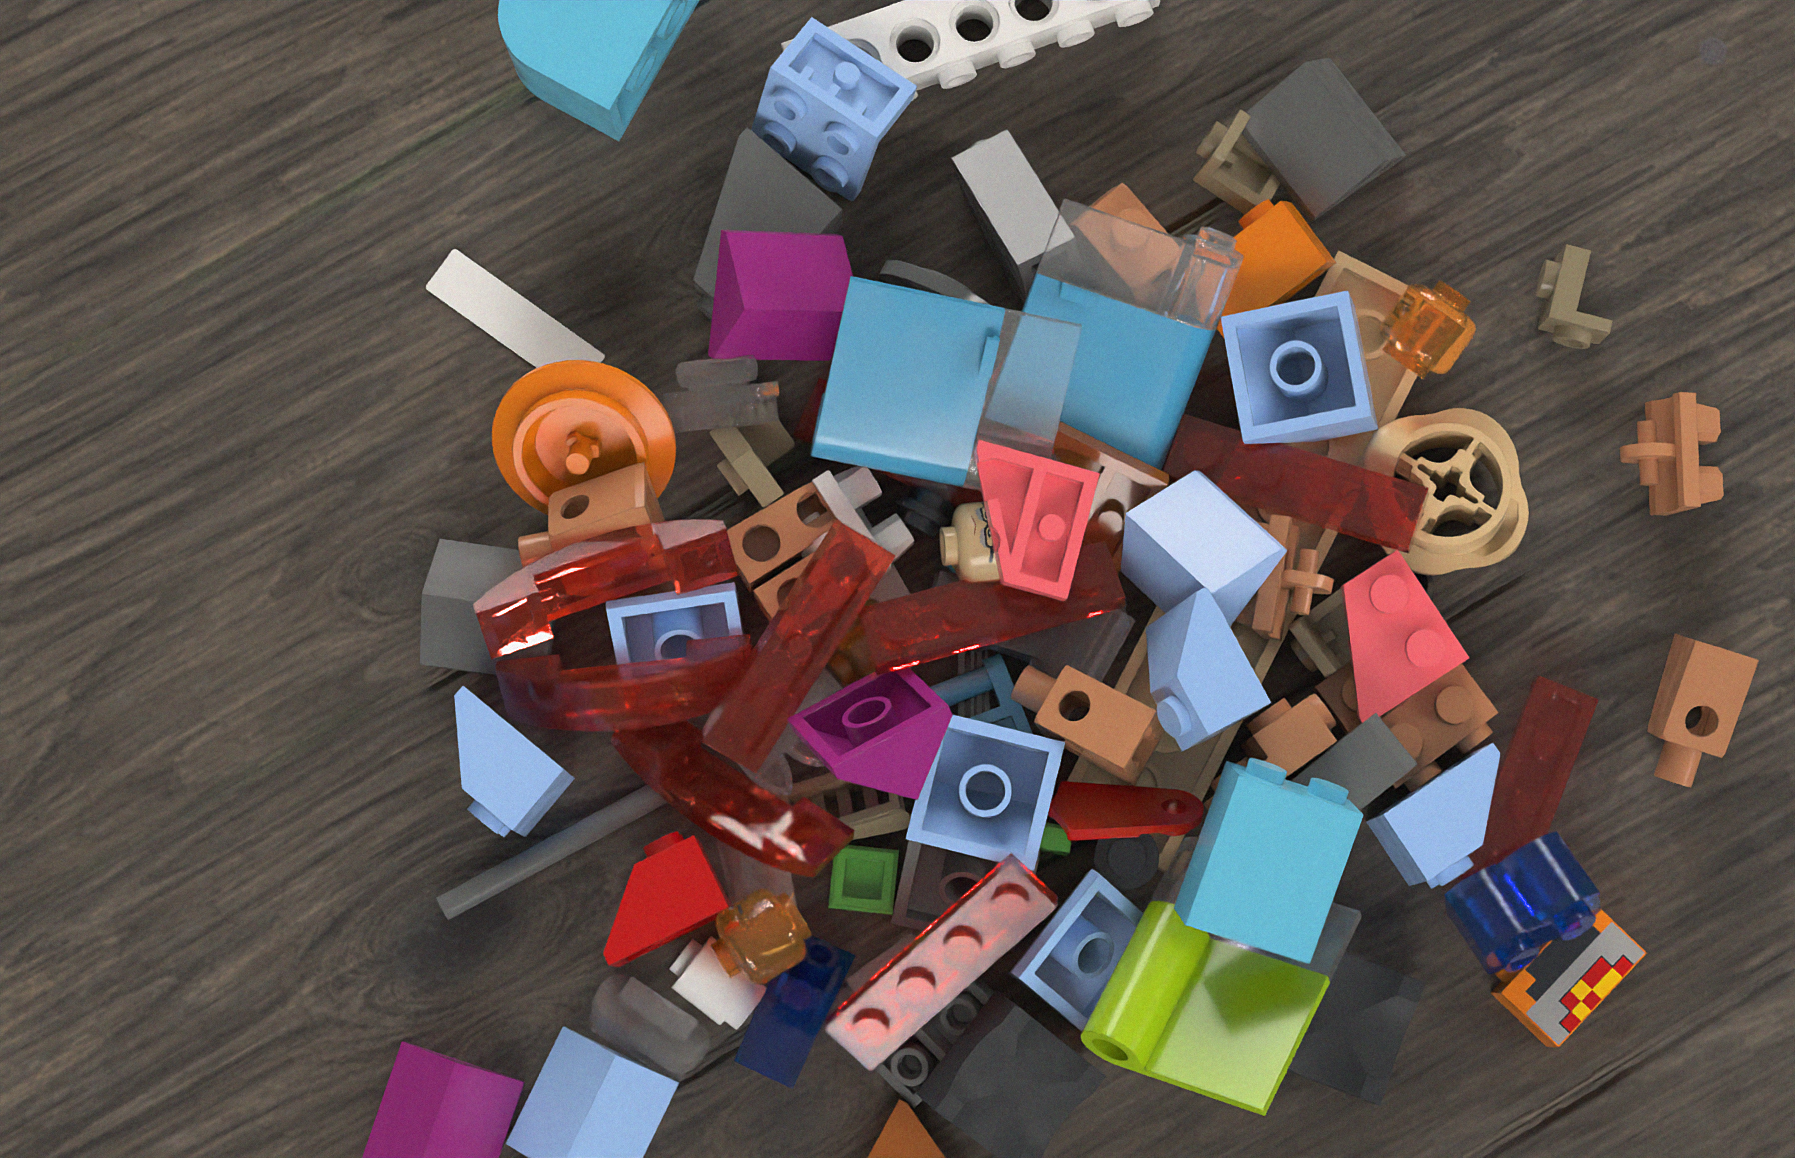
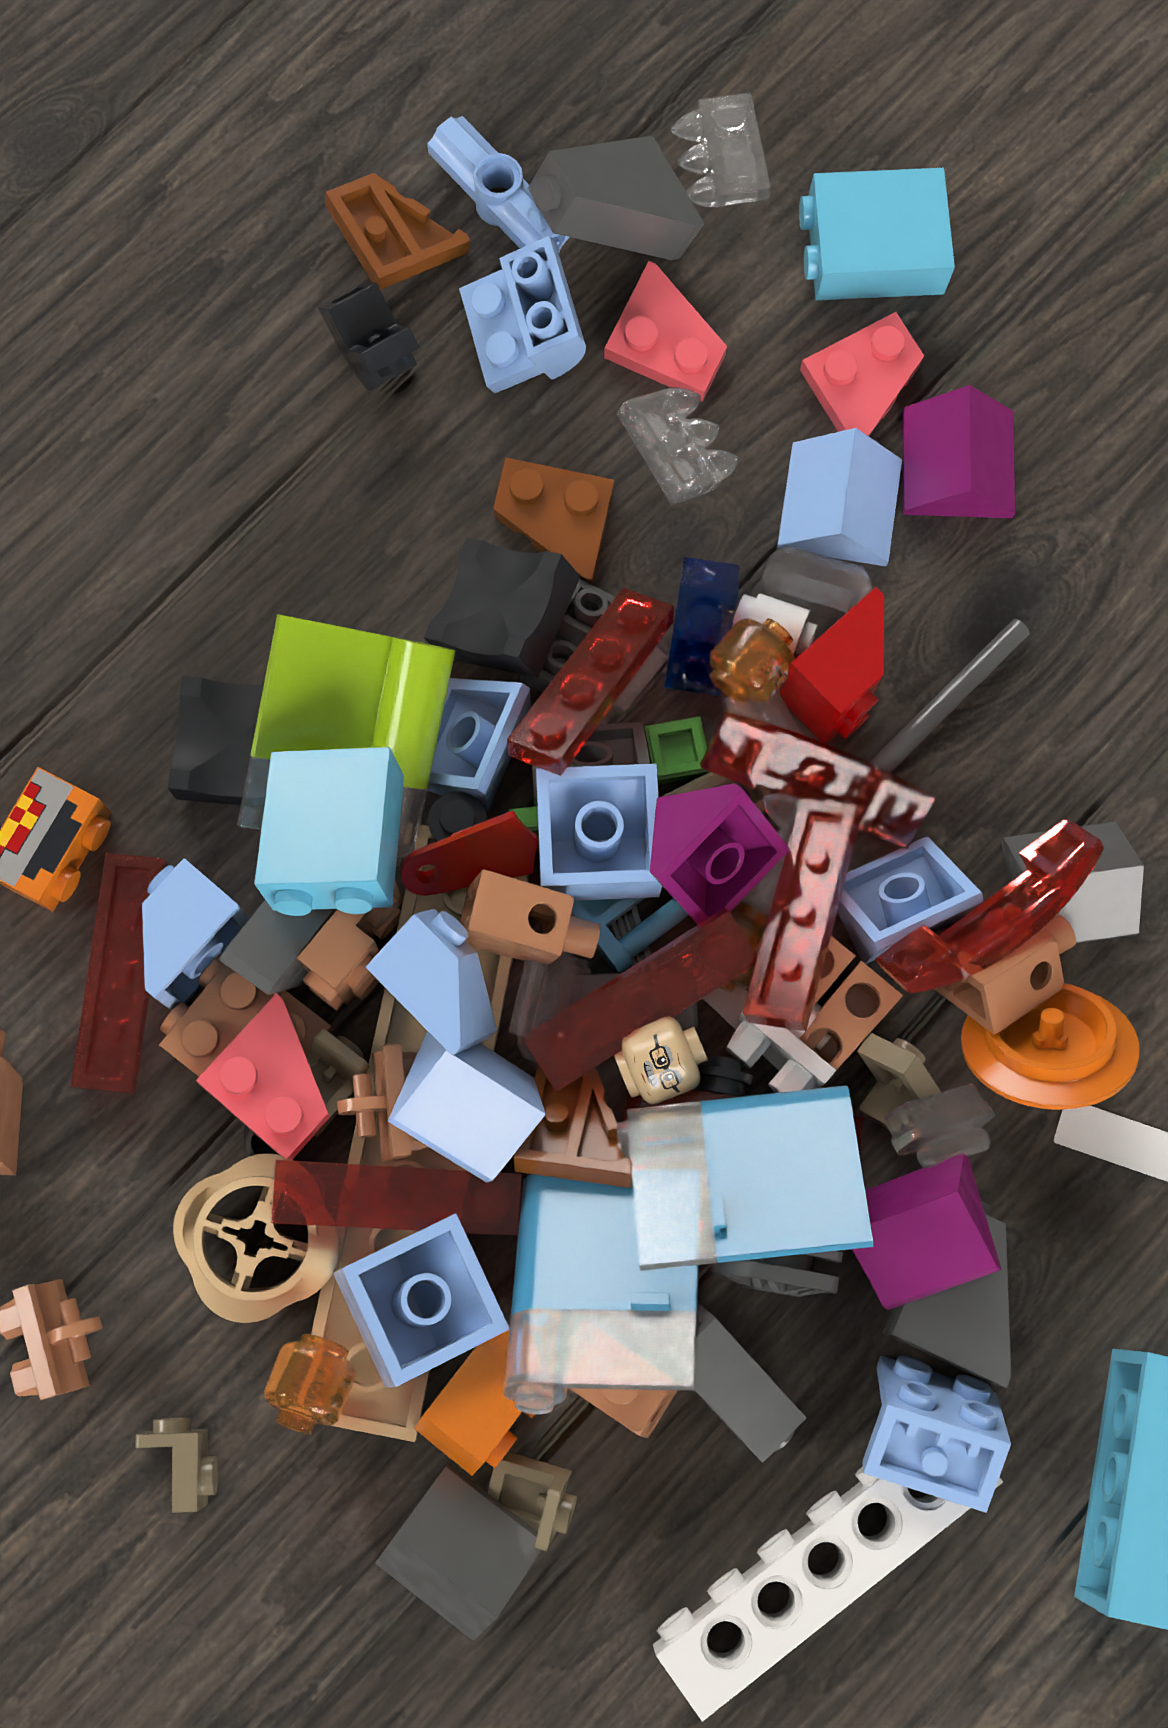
camera: 160 degrees right, 5 degrees down
light blue slope [454,686,575,837] -> none
clear red slope [495,634,760,732] -> none
coral wing [973,440,1100,601] -> none
clear blue brick [1444,831,1601,974] -> none

